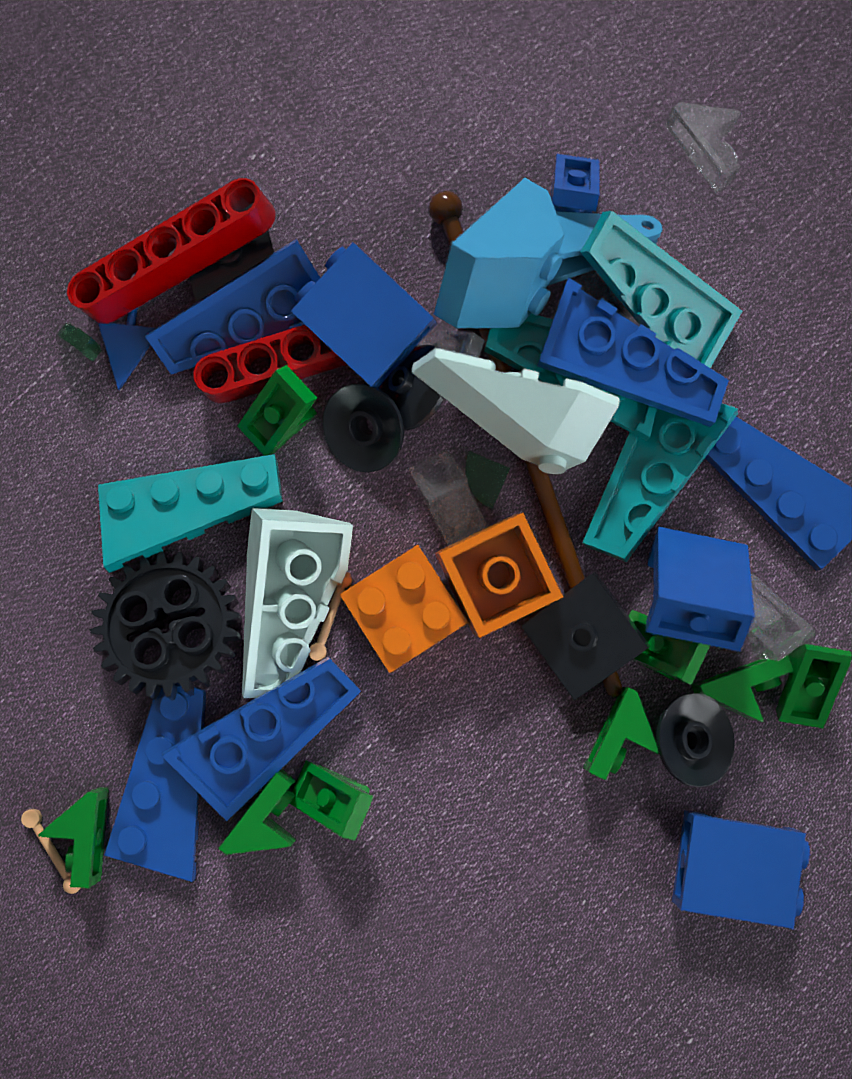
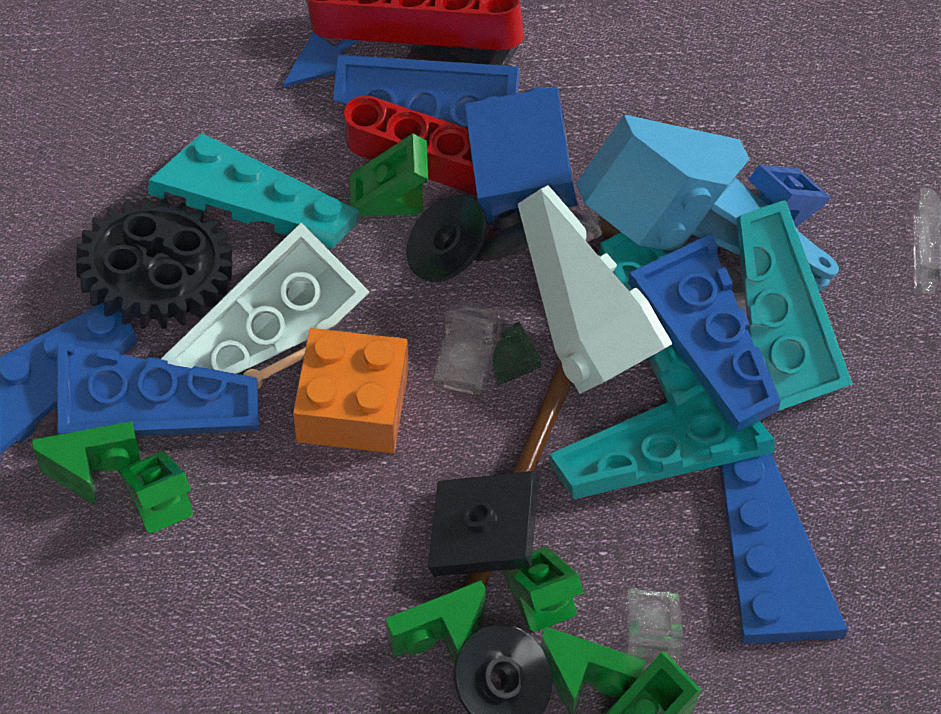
camera: 40 degrees right, 25 degrees down
clear green tile [56,322,102,362] -> none
orange brick [435,513,563,638] -> none
blue panel [646,527,755,651] -> none

